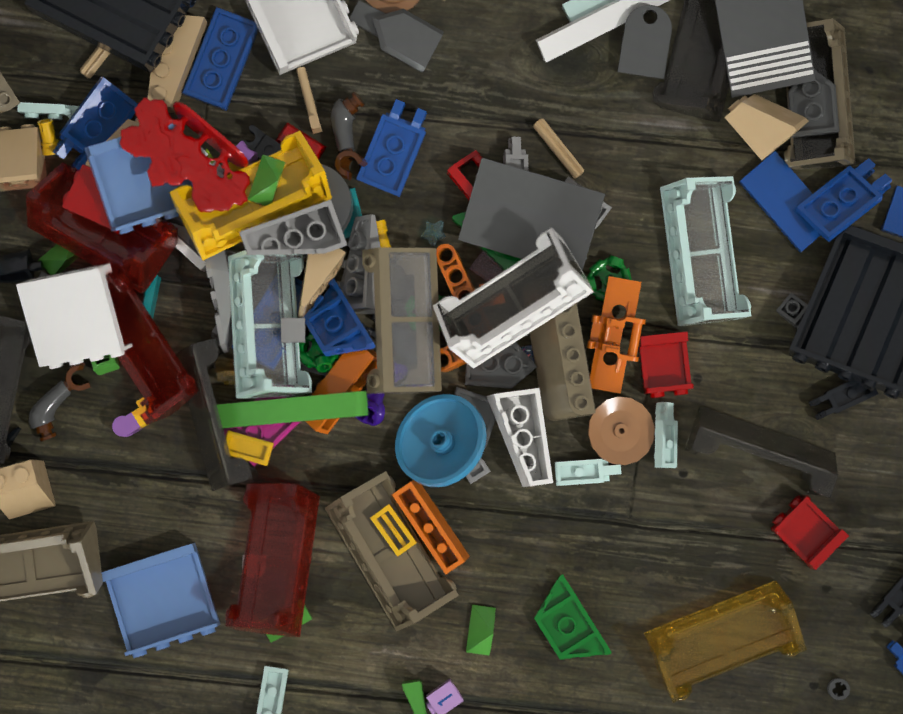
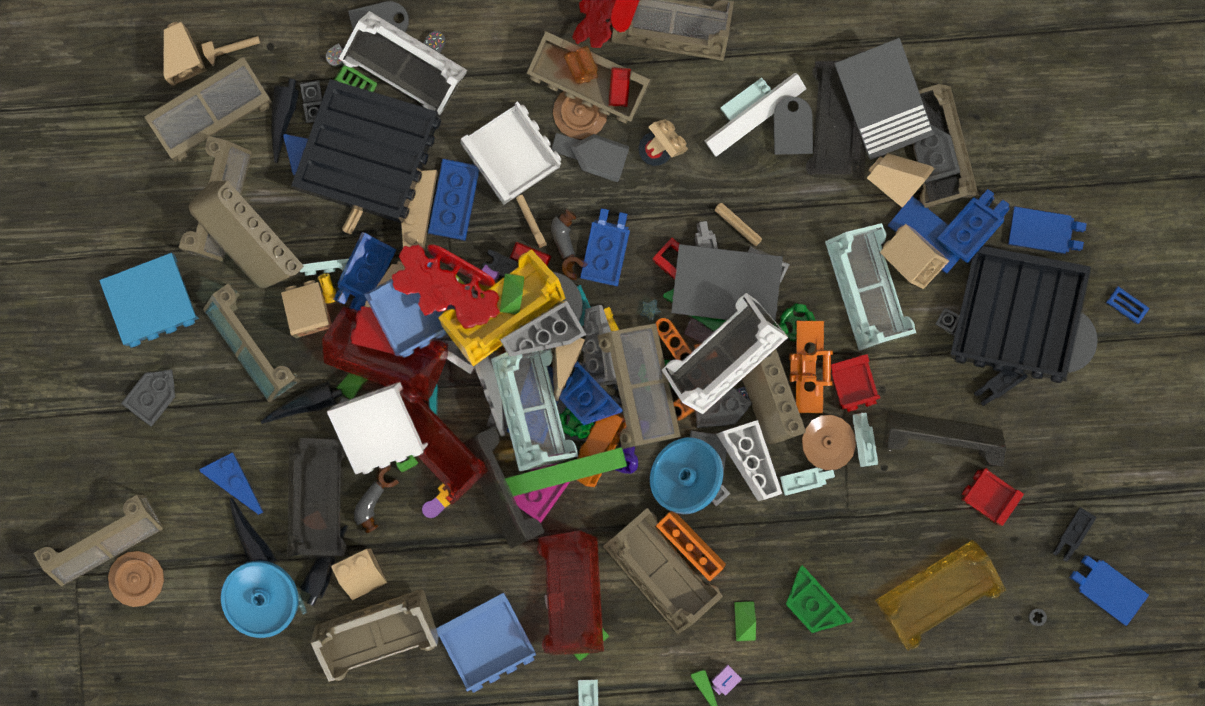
camera: 10 degrees left, 0 degrees up
yellow tile [221,430,274,466] -> none
light grey tile [281,318,305,343] -> none
yellow tile [370,504,418,557] -> none
none -> tan plate [639,119,688,166]
none -> tan slope [880,224,949,289]

